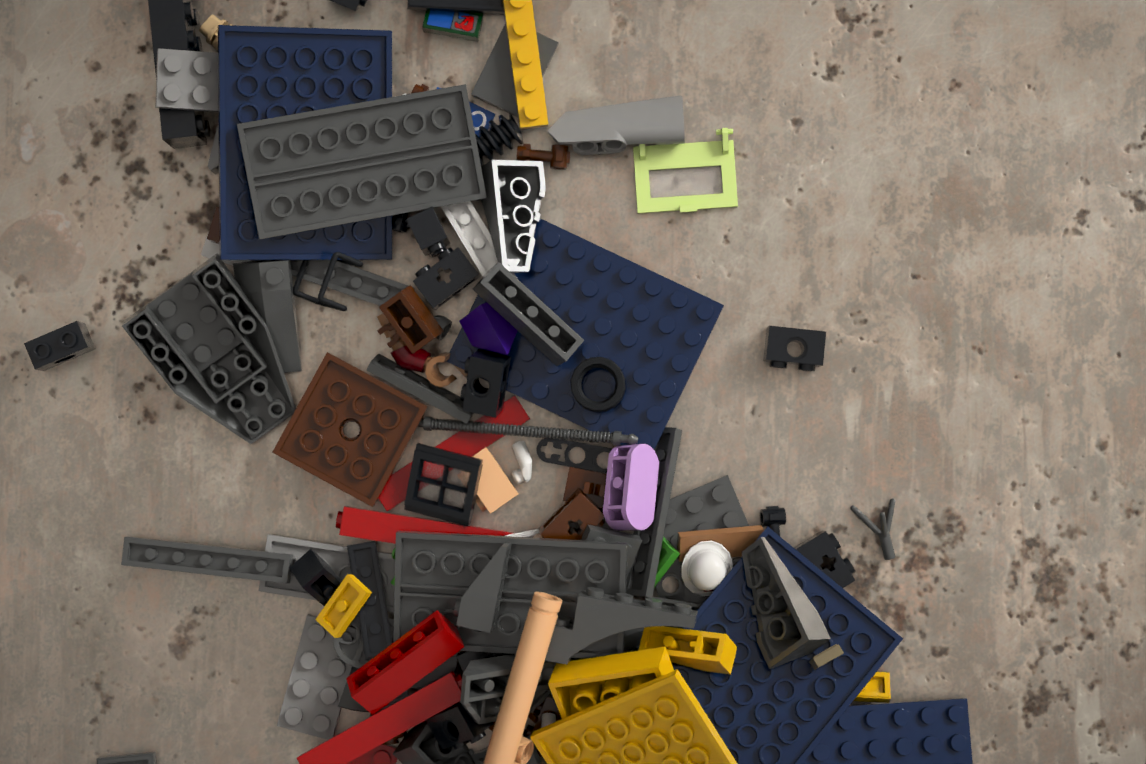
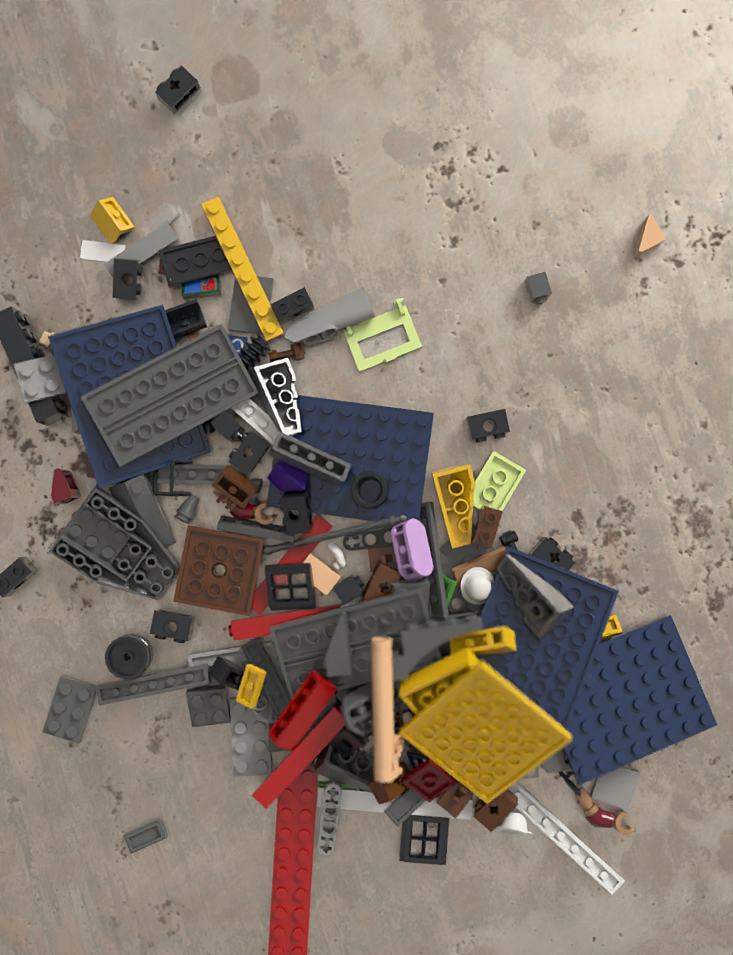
camera: 15 degrees left, 0 degrees up
dark tan tile [809,644,844,670] -> none
dark grey plant [850,498,896,560] -> none
none -> dark grey plate [42,675,96,744]
none -> dark red tile [51,468,82,505]
none -> black wheel [105,633,153,679]
none -> black brick [150,609,195,643]
none -> black bracket [165,299,207,339]
none -> dark grey cone [175,495,200,524]
none -> dark grey plate [186,685,231,727]
none -> black brick [270,287,314,325]
none -> black brick [333,573,364,605]
none -> yellow wedge [431,464,475,549]
none -> reddish brown brick [471,506,503,549]
none -> yellowish green plate [473,451,526,511]
none -> dark grey brick [525,271,552,303]
none -> light nougat slope [634,215,666,257]

